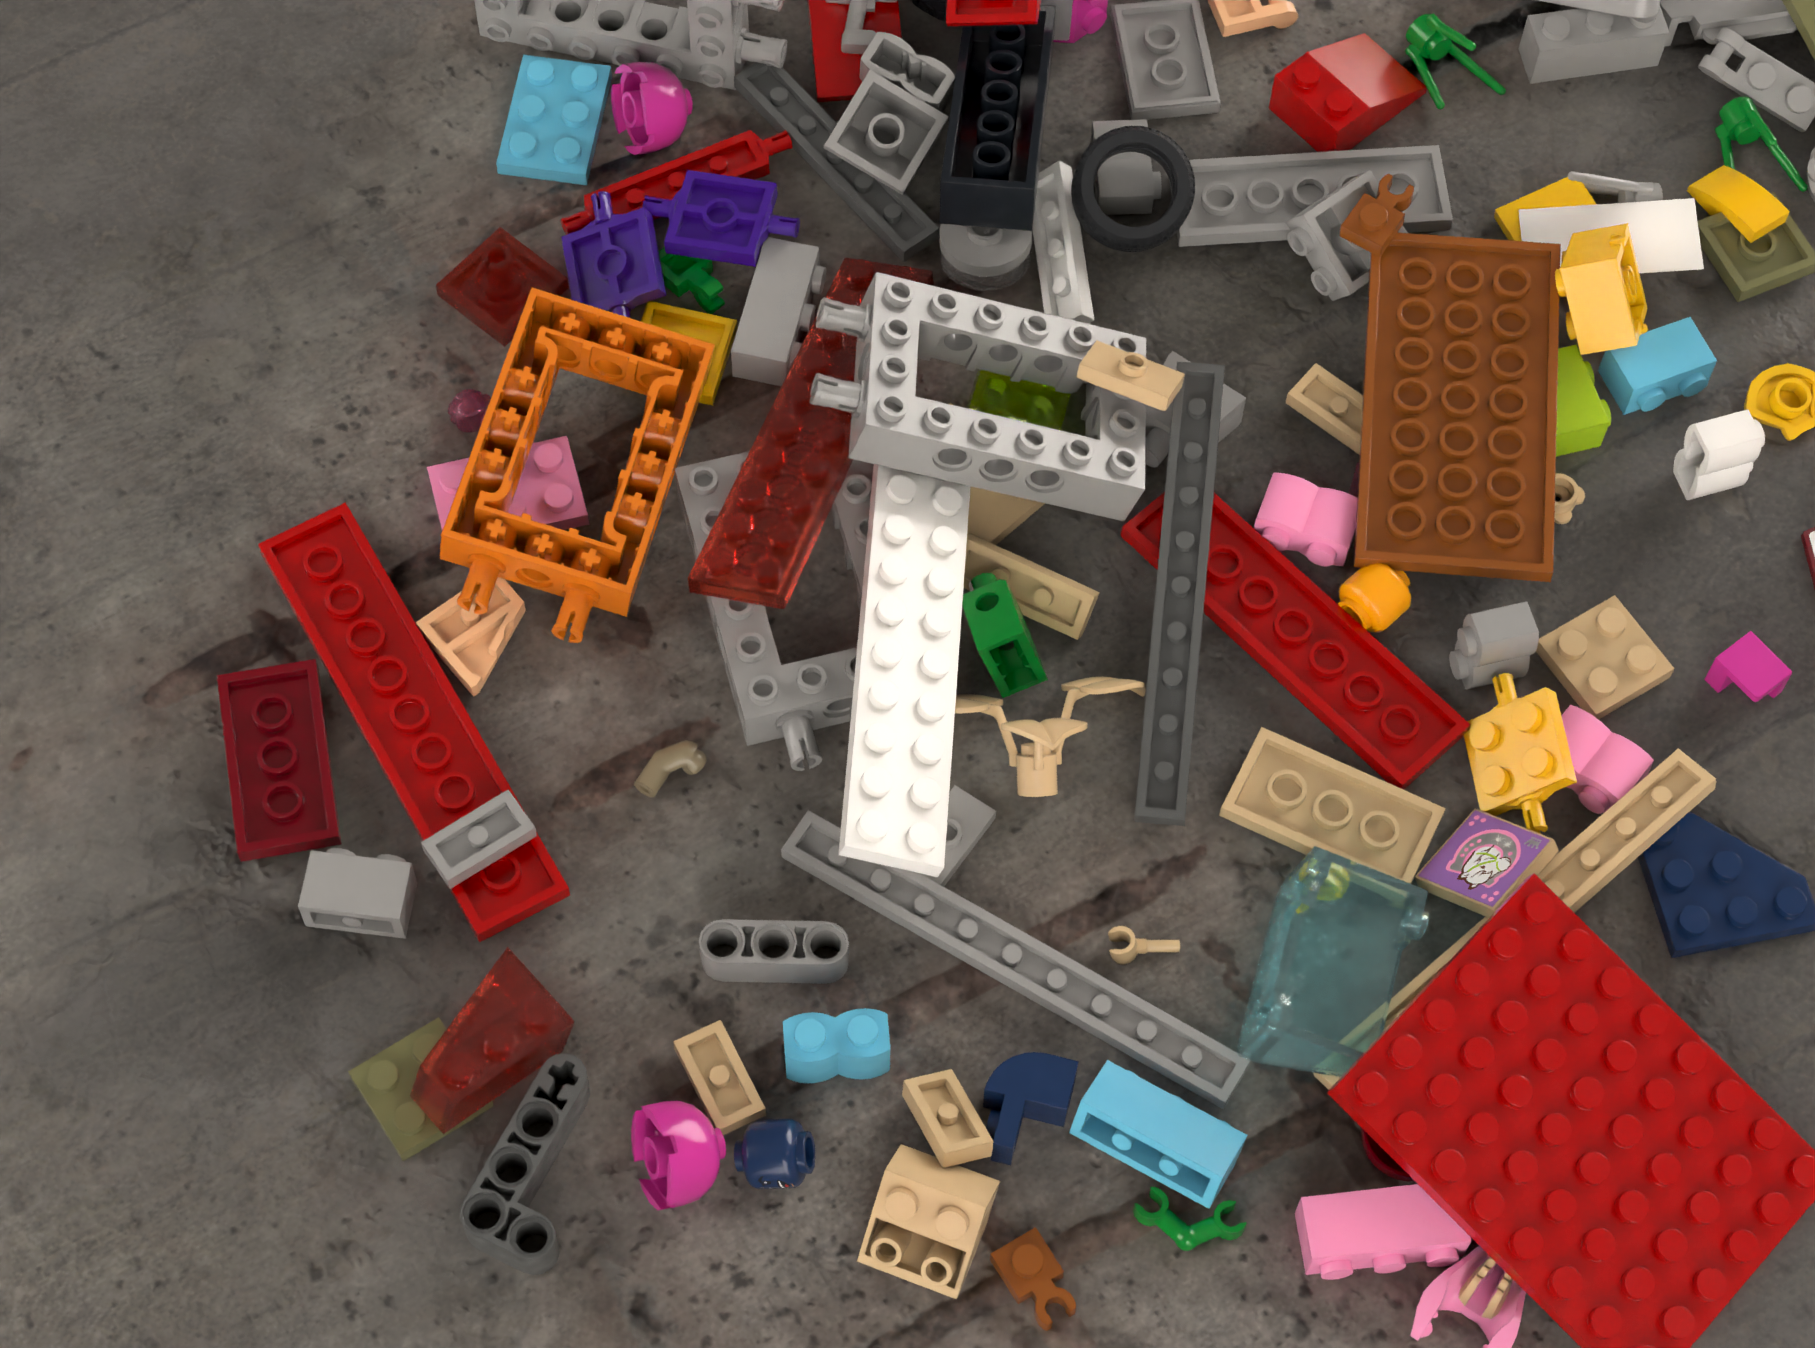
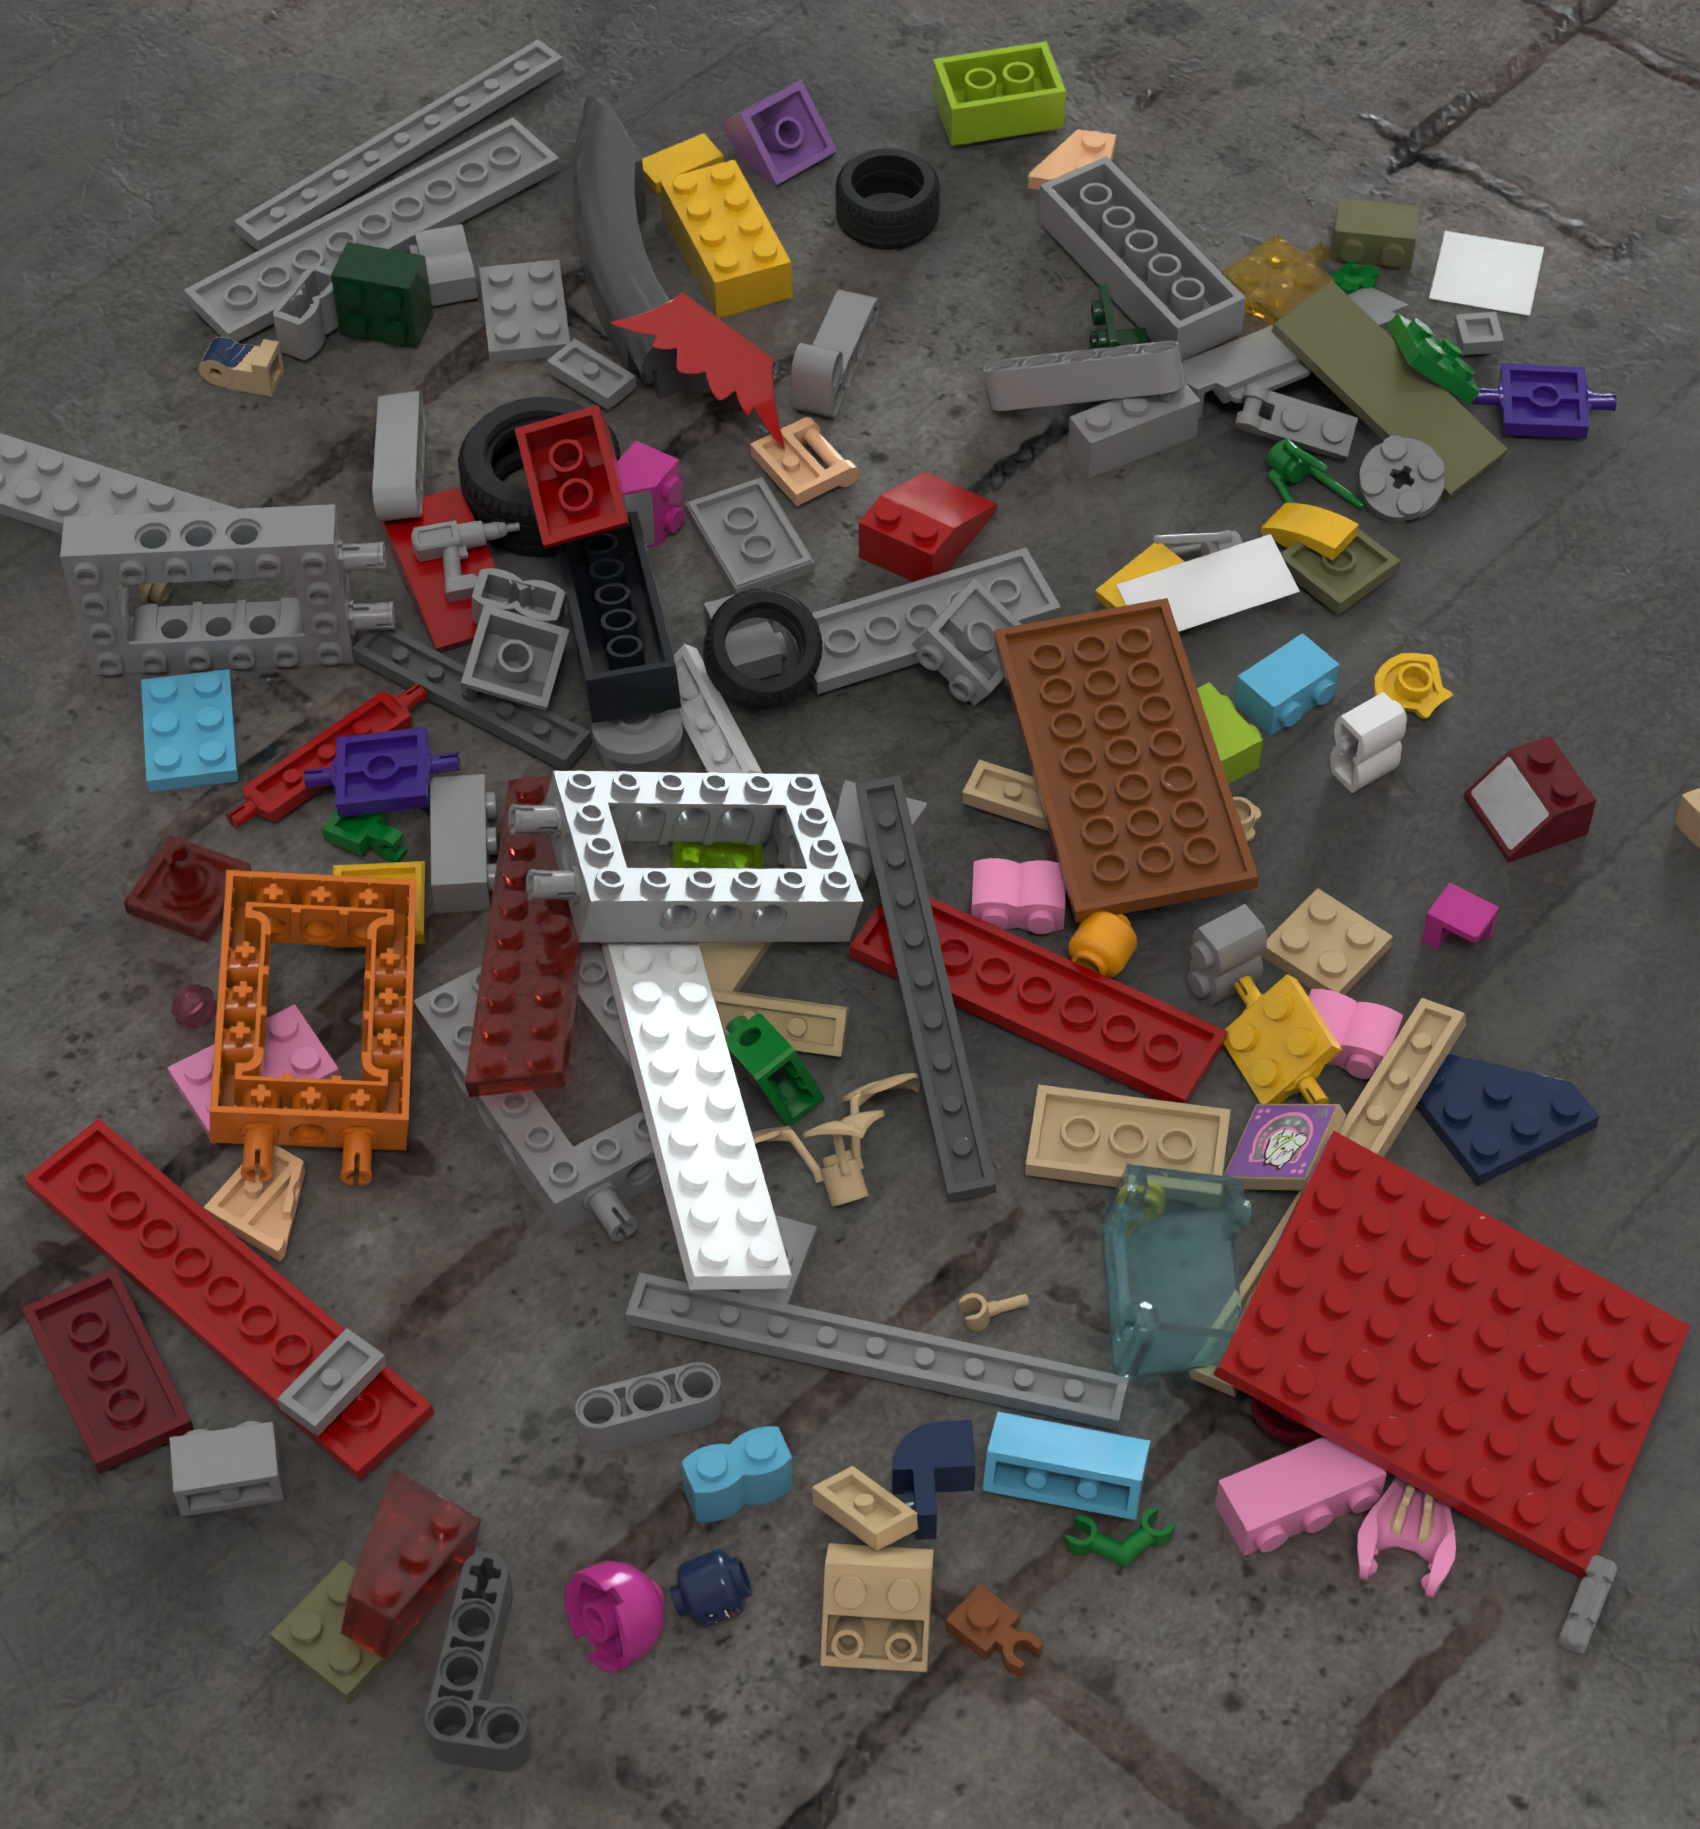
camera: 15 degrees left, 10 degrees down
dark purple plate [561,191,666,318] -> none
dark pink cylinder [611,62,693,155] -> none
dark tan arm [634,740,707,798] -> none
tan plate [673,1020,766,1135] -> none
tan plate [1077,340,1185,411] -> none
dark orange plate [1339,174,1414,257] -> none
green plant [1405,13,1506,110] -> none
yellow brick [1555,223,1648,355] -> none

